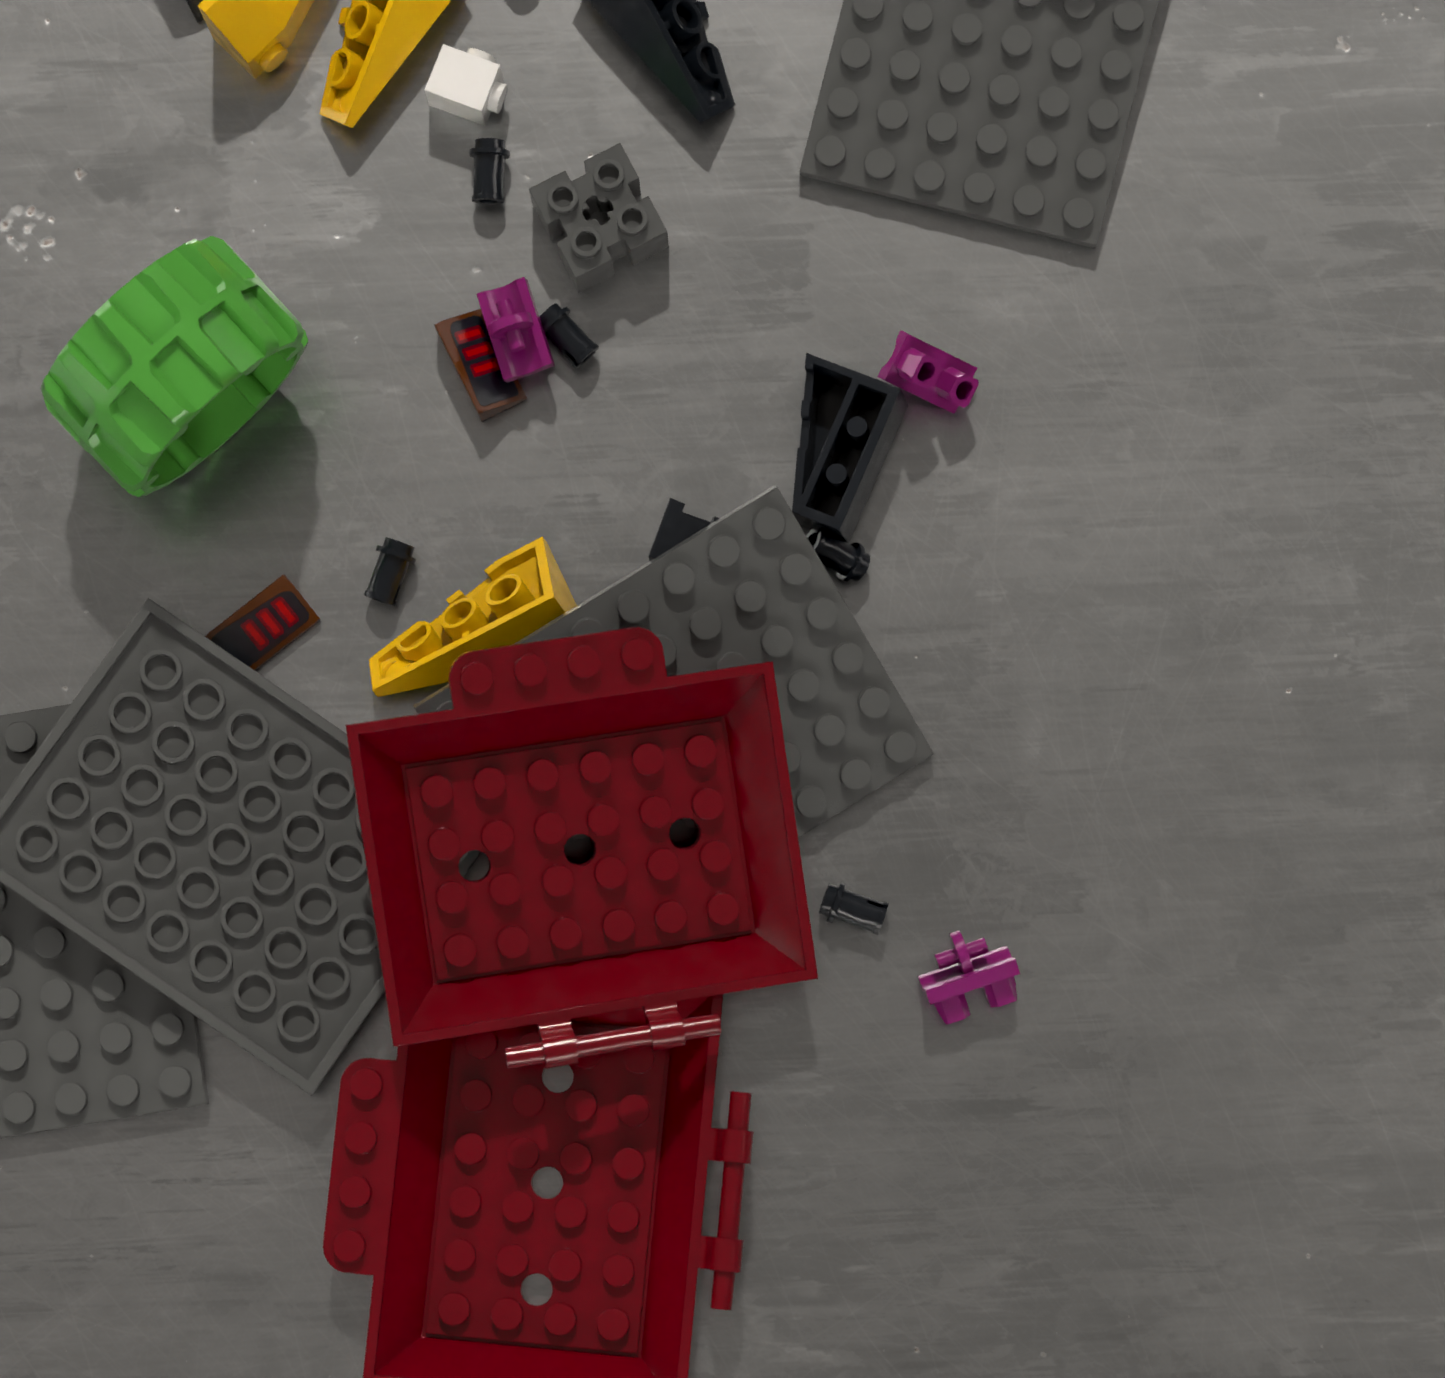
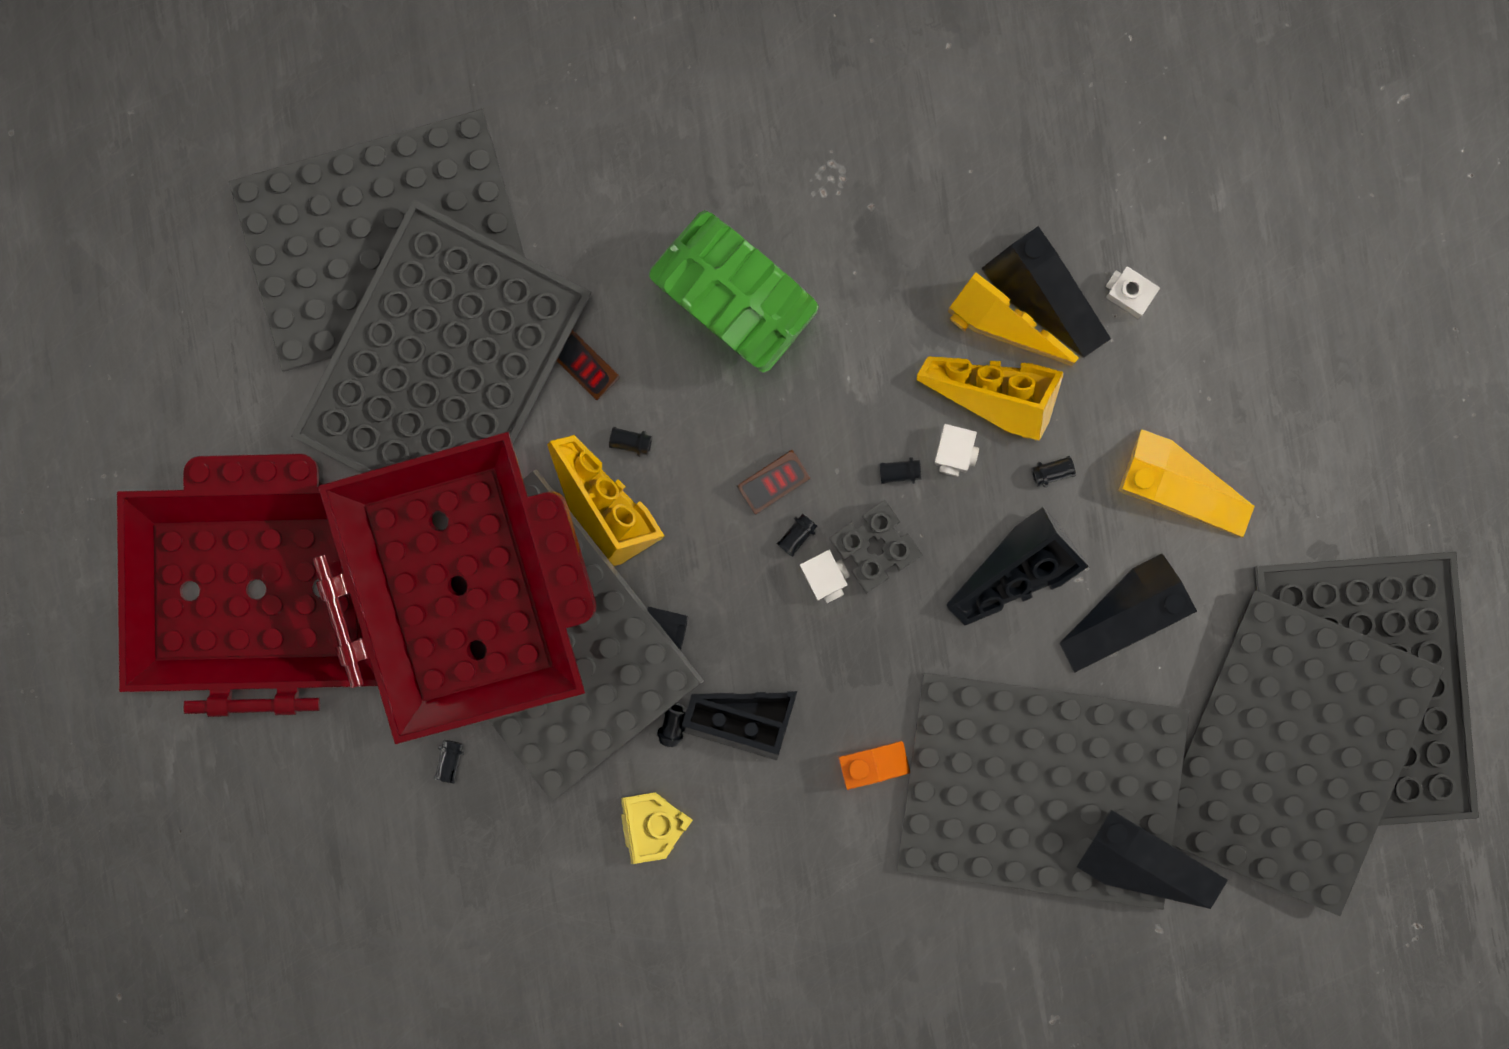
camera: 85 degrees right, 5 degrees up
magenta hips [476,277,555,383] -> none
magenta hips [877,330,979,414] -> none
magenta hips [917,930,1020,1025] -> none
none -> light yellow plate [621,792,693,864]
none -> white brick [799,550,850,603]
none -> orange slope [838,741,910,790]

